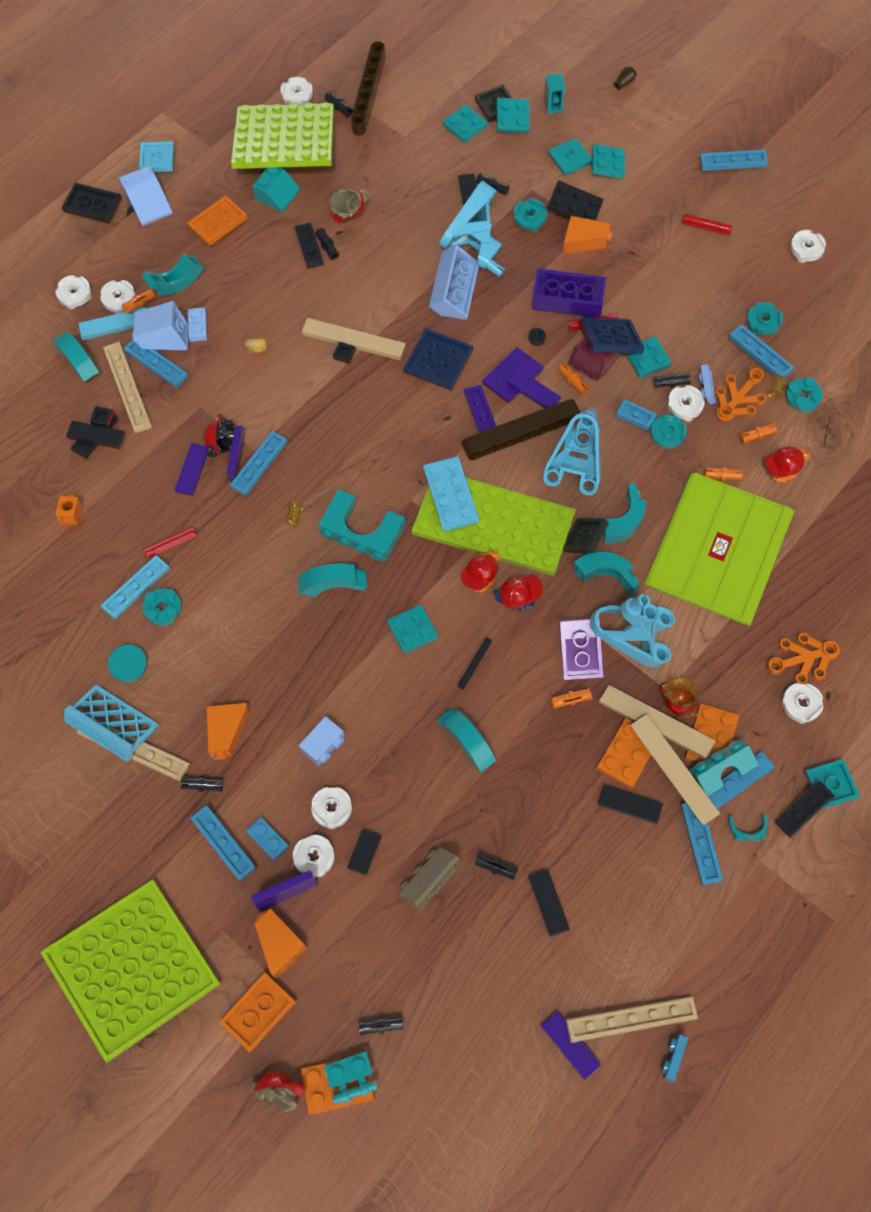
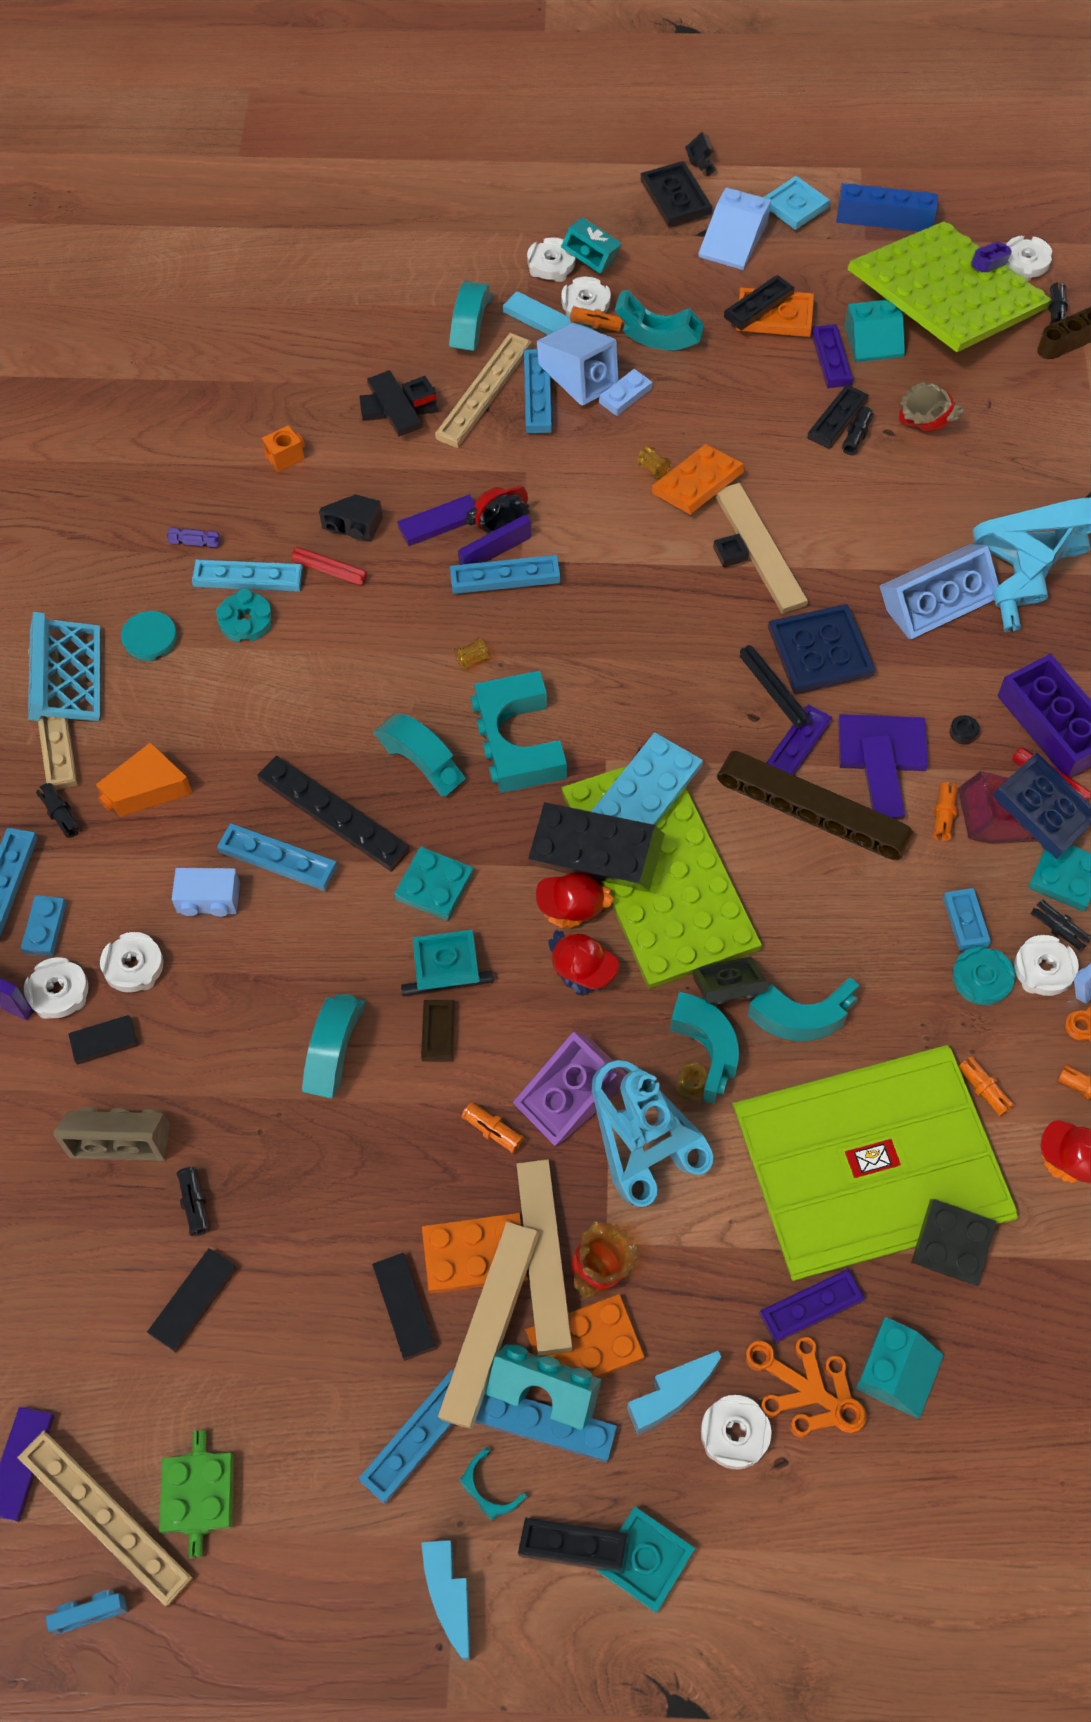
camera: 50 degrees right, 5 degrees down
medium azure connector [543,408,601,496] -> none
none -> bright green plate [159,1430,234,1558]
none -> dark purple axle [167,527,220,547]
none -> dark azure plate [217,823,337,891]
none -> black plate [257,755,410,872]
none -> black slope [319,494,383,542]
none -> teal plate [412,929,479,990]
none -> dark brown tile [421,1000,455,1062]
none -> medium azure slope [422,1540,470,1661]
none -> black brick [528,802,665,891]
none -> teal brick [561,217,622,274]
none -> medium azure slope [627,1351,721,1436]
none -> orange plate [651,444,744,515]
none -> clear yellow bush [677,1062,707,1100]
none -> black plate [685,132,716,176]
none -> black tile [724,275,795,331]
none -> black axle [740,645,809,729]
none -> dark purple tile [759,1268,865,1344]
none -> dark purple tile [811,324,853,388]
none -> blue slope [836,183,938,232]
none -> teal slope [854,1317,943,1419]
none -> pearl dark grey plate [911,1199,997,1286]
none -> dark purple beam [971,242,1012,272]

